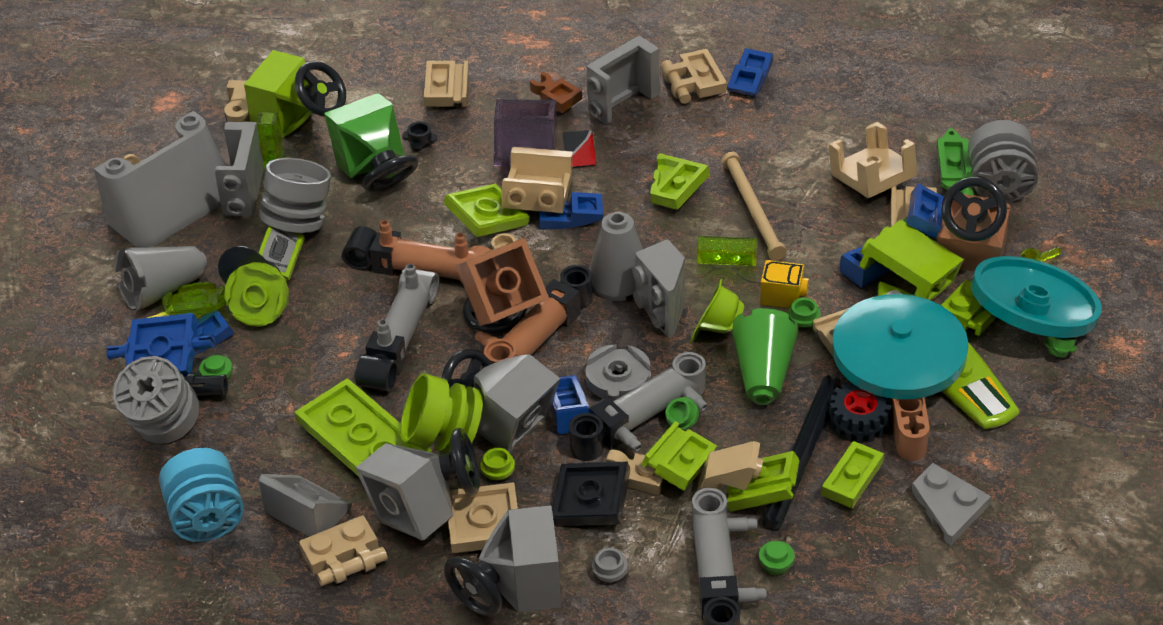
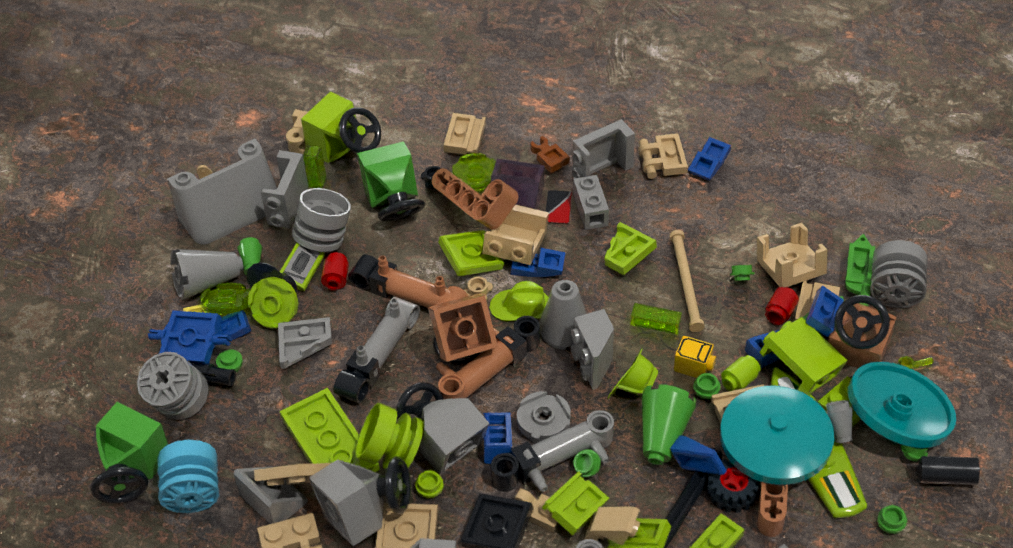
camera: 10 degrees right, 5 degrees up
none -> bright green piece [90,402,168,504]
none -> bright green cone [237,237,262,275]
none -> tan plate [254,463,331,486]
none -> light grey wing [278,317,332,369]
none -> red brick [321,252,349,290]
none -> nougat beam [432,168,519,230]
none -> clear neon green tile [452,153,499,192]
none -> lime piece [489,281,549,321]
none -> light grey brick [573,175,609,230]
none -> blue slope [670,435,727,475]
none -> lime brick [721,355,761,391]
none -> bright green plate [730,265,755,281]
none -> red brick [765,287,799,325]
none -> light grey cone [826,400,852,443]
none -> bright green plate [877,505,907,534]
none -> black brick [916,456,980,485]

